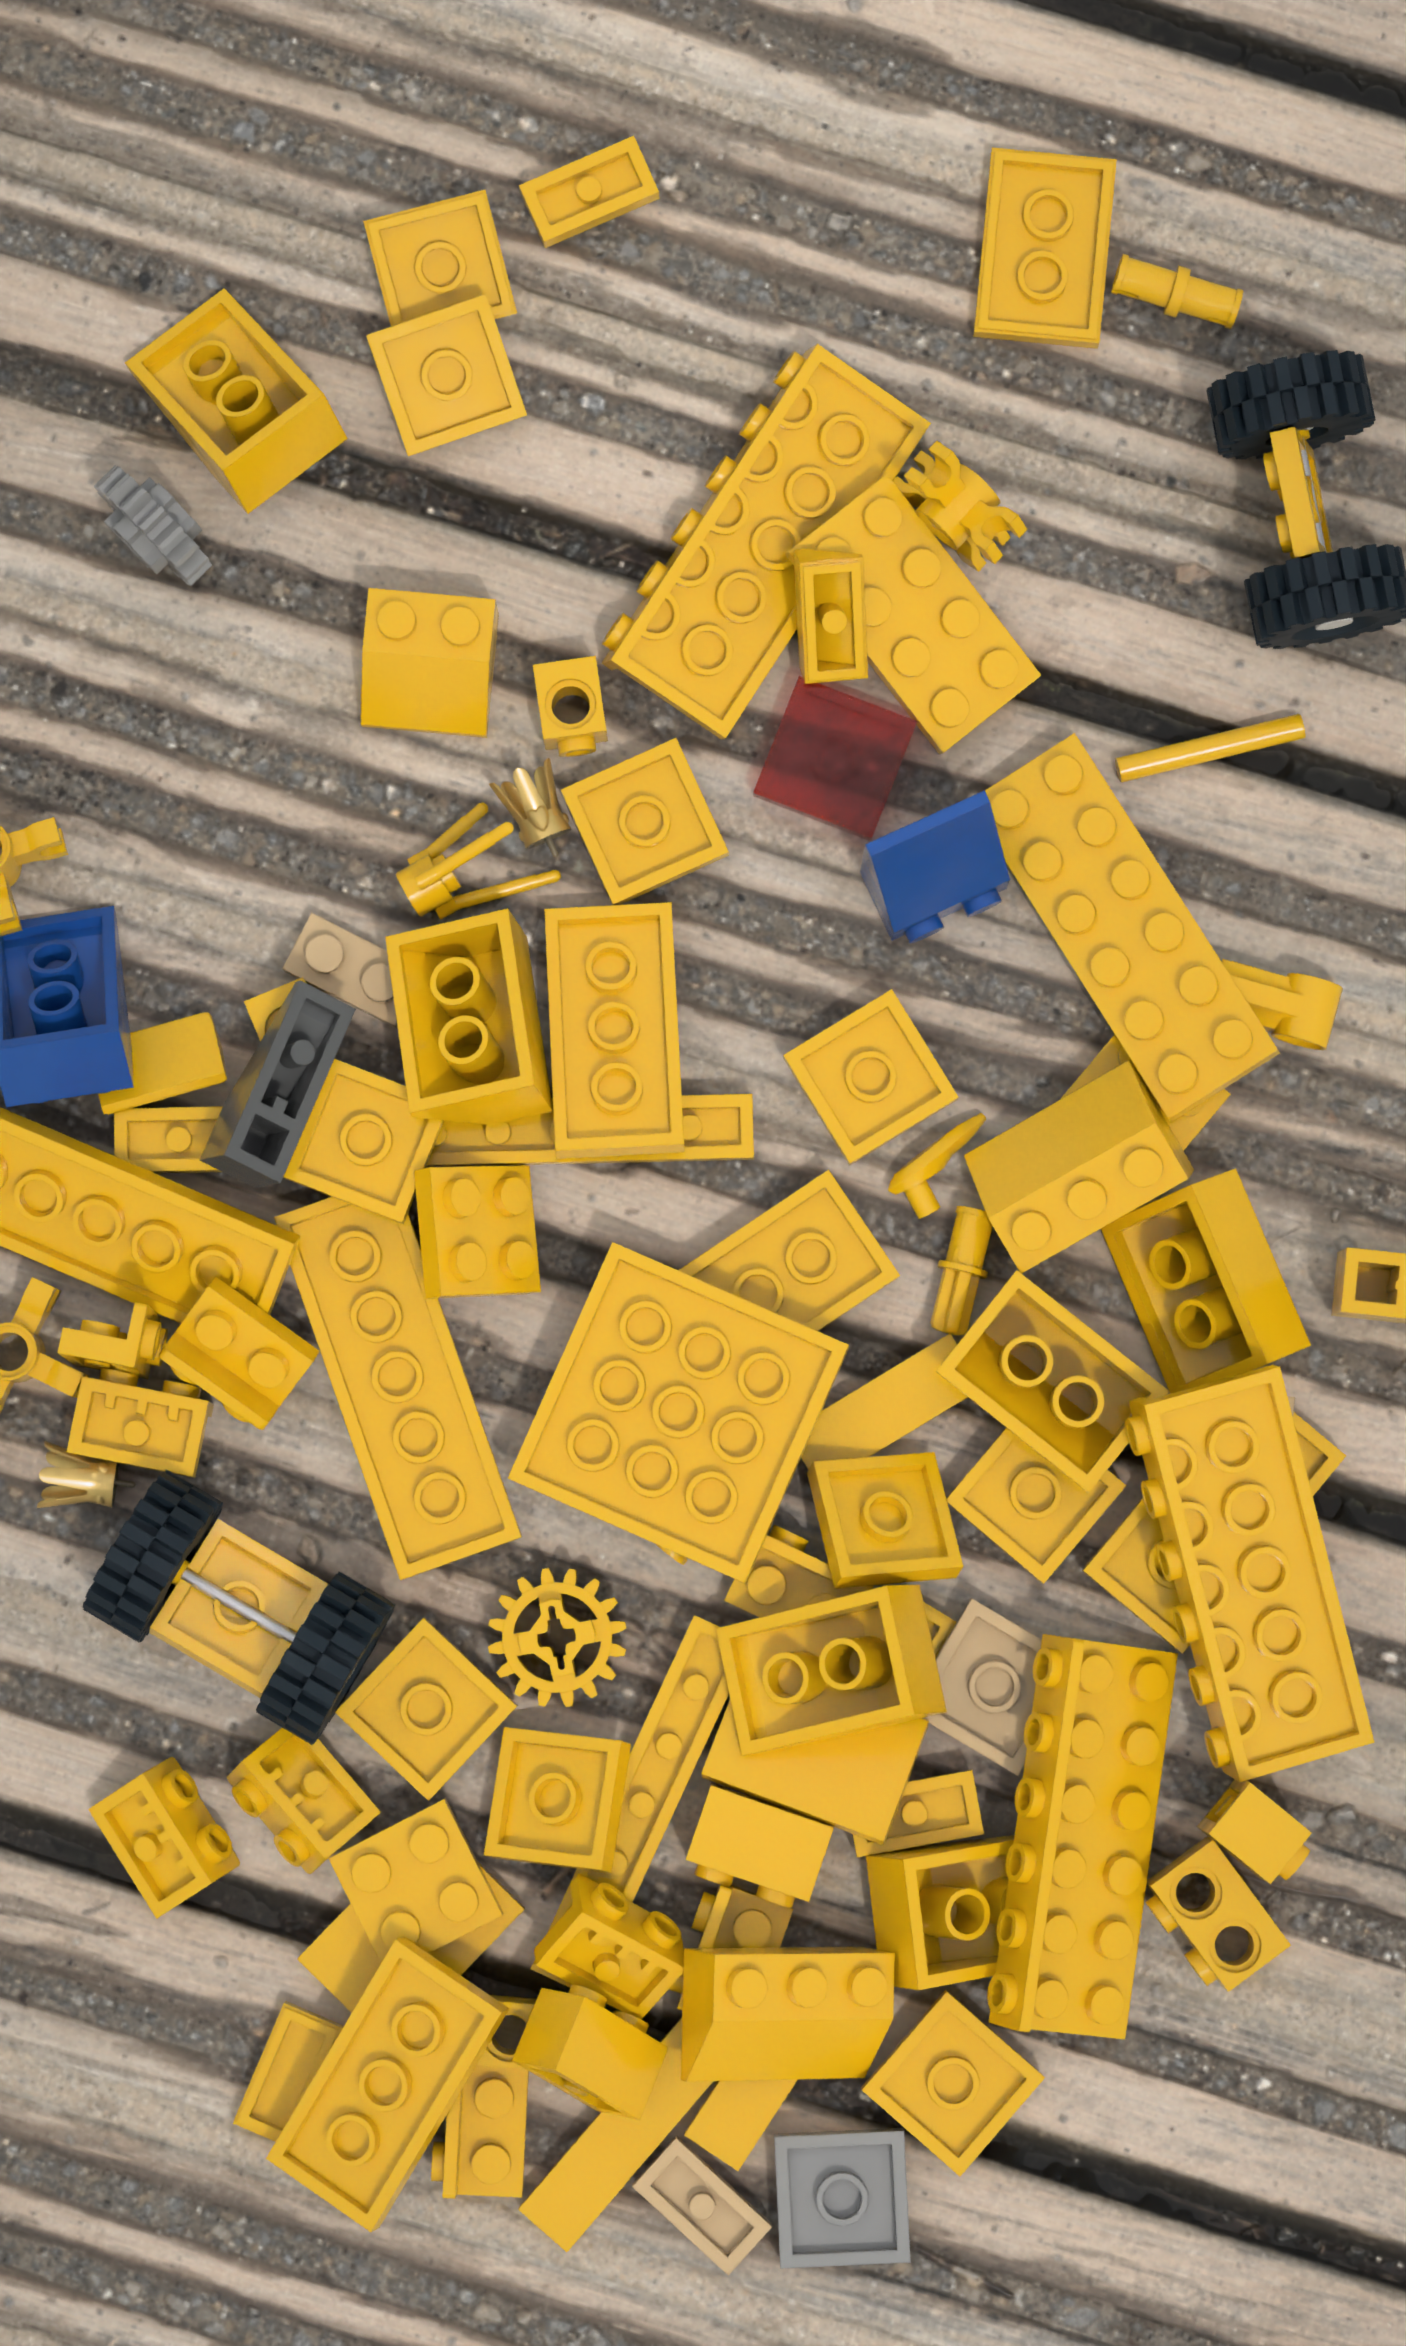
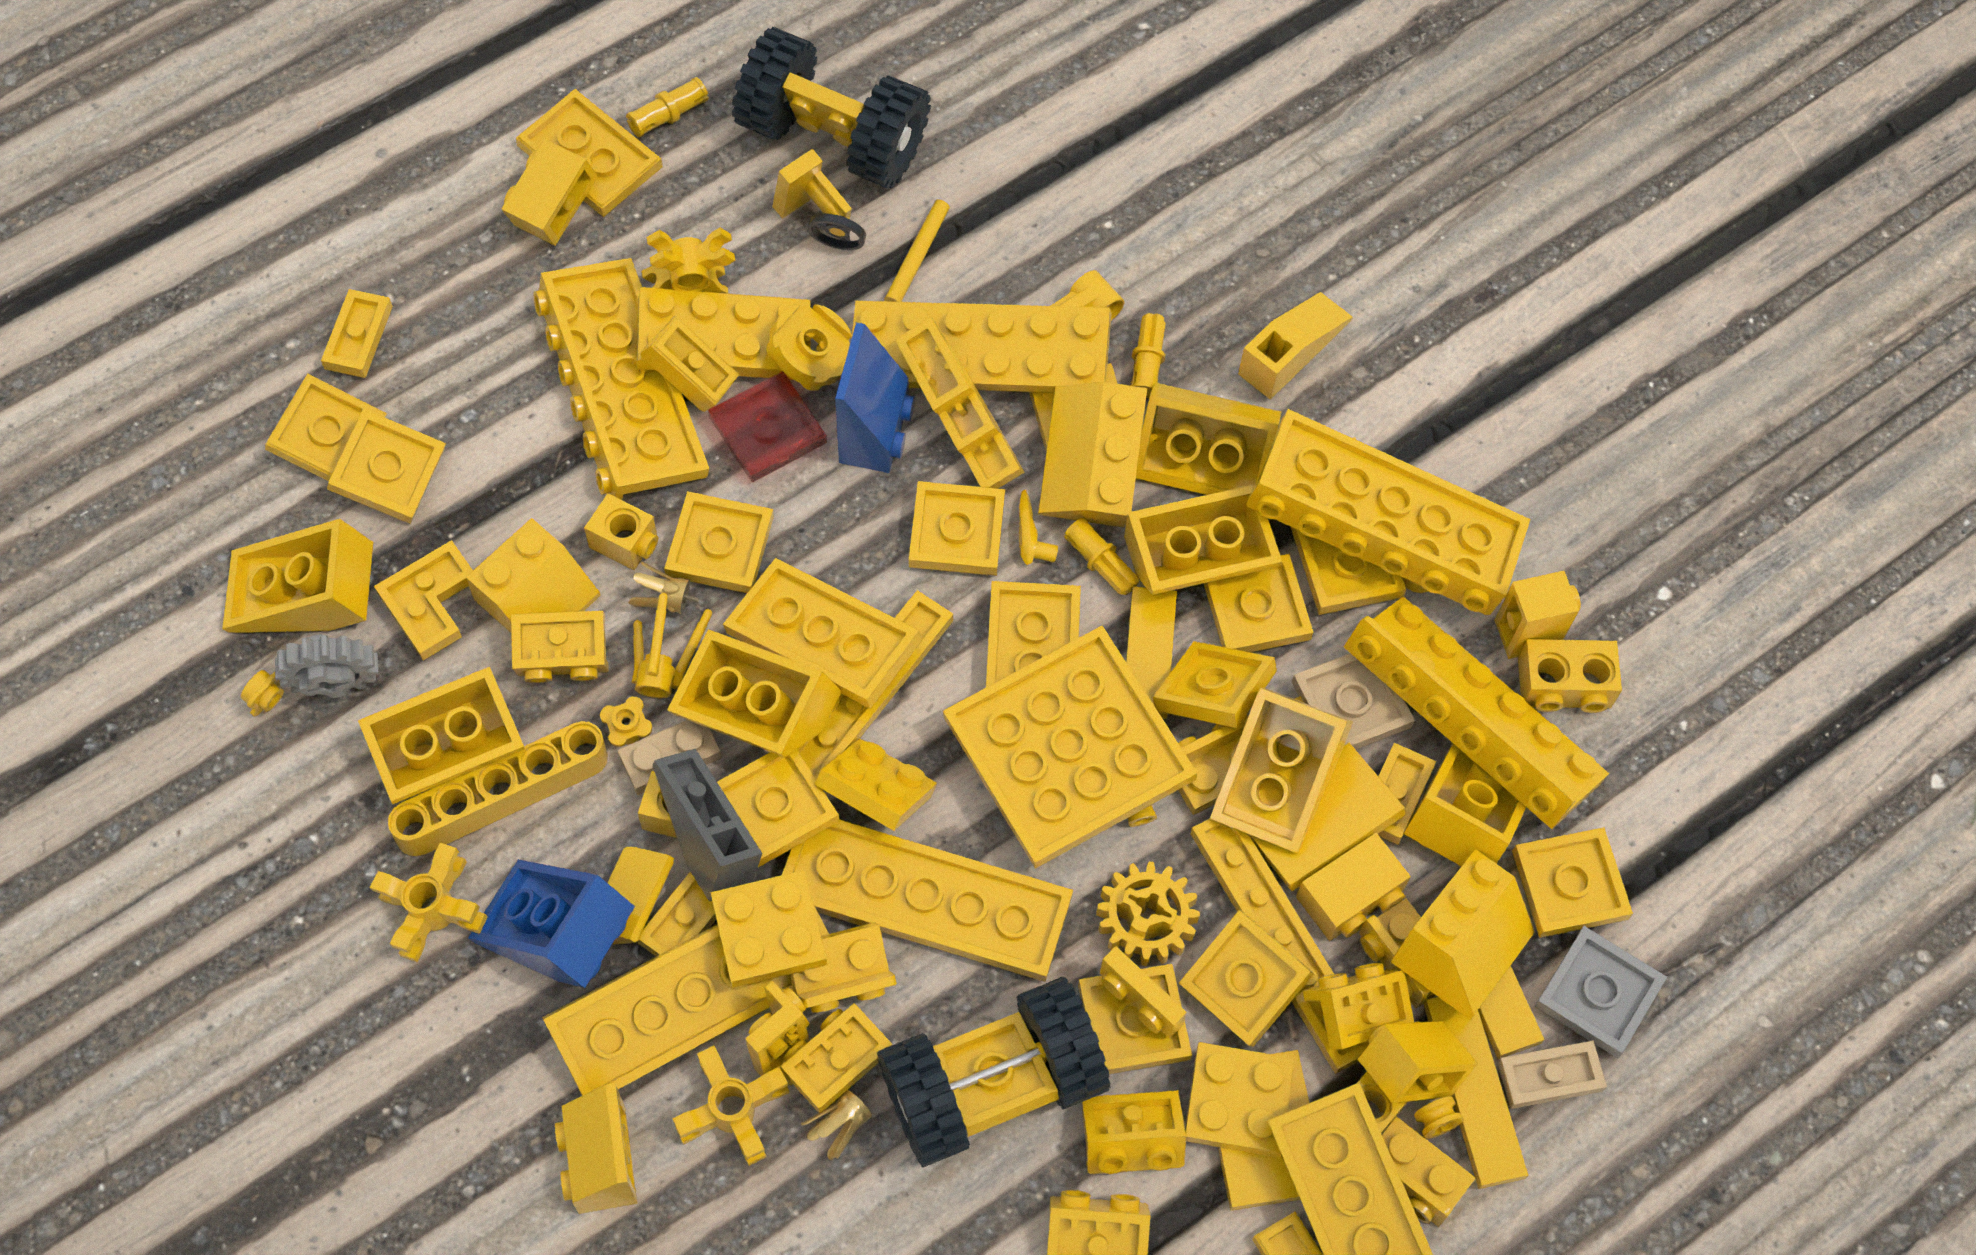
camera: 60 degrees left, 20 degrees down
none -> yellow plate [240,670,284,717]
none -> yellow slope [358,666,525,804]
none -> yellow plate [374,540,473,661]
none -> yellow beam [388,721,608,856]
none -> yellow brick [501,139,598,246]
none -> yellow bracket [511,611,609,683]
none -> yellow plate [600,697,652,747]
none -> yellow plate [711,870,827,988]
none -> yellow plate [766,303,852,391]
none -> yellow piece [772,149,867,250]
none -> yellow slope [895,317,1025,489]
none -> yellow plate [1100,946,1187,1039]
none -> yellow axle [1130,313,1166,398]
none -> yellow bush [1414,1096,1464,1139]

